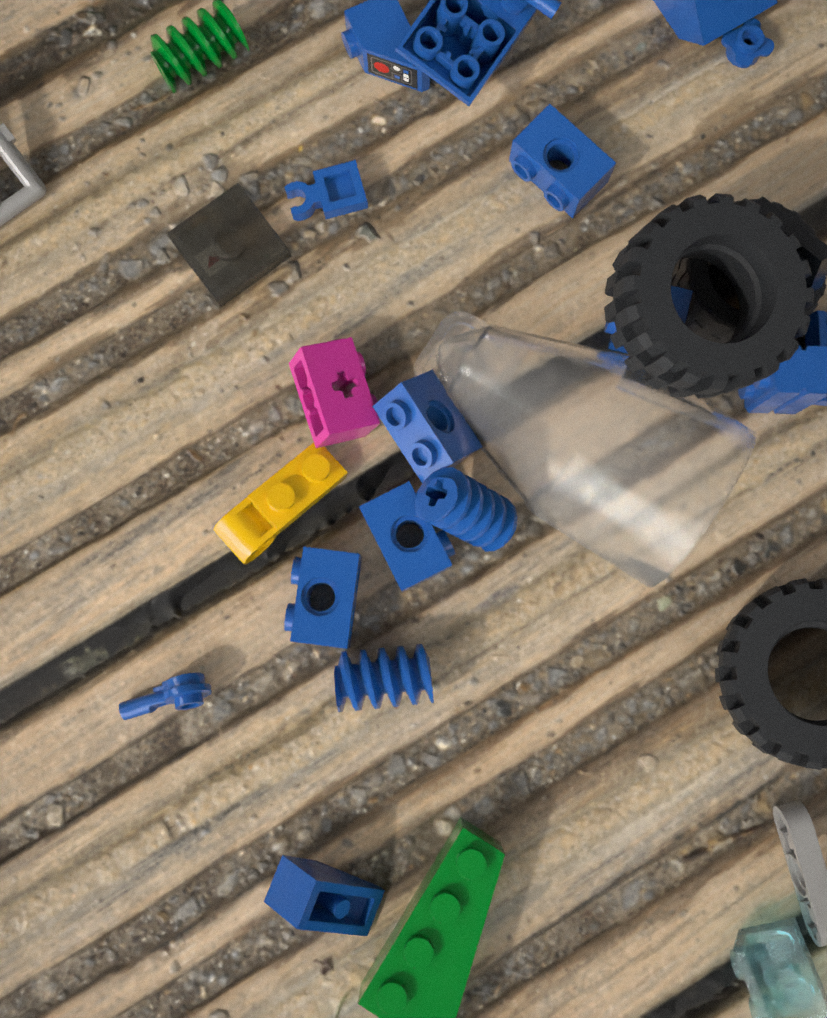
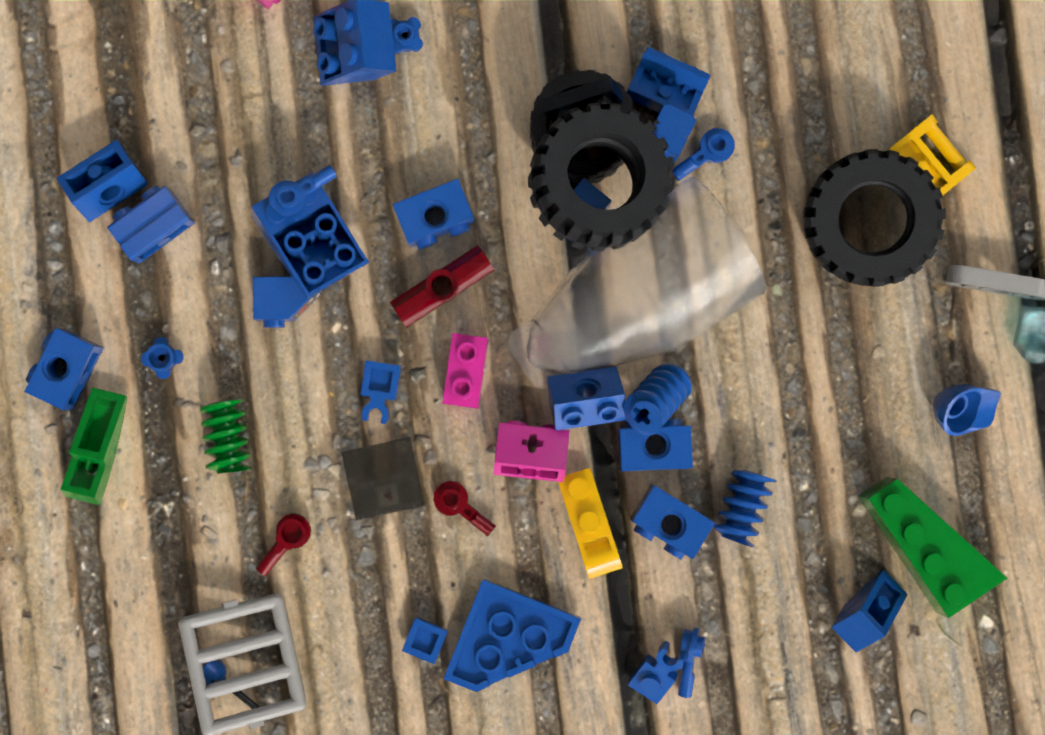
camera: 70 degrees left, 5 degrees up
none -> dark red plate [256,513,311,576]
none -> dark red piece [390,245,495,328]
none -> blue plate [402,616,449,664]
none -> dark red plate [433,481,496,537]
none -> dark pink brick [442,333,489,409]
none -> blue plate [444,578,581,692]
none -> blue plate [628,641,685,704]
none -> blue plate [671,128,735,181]
none -> blue cap [933,384,1001,436]

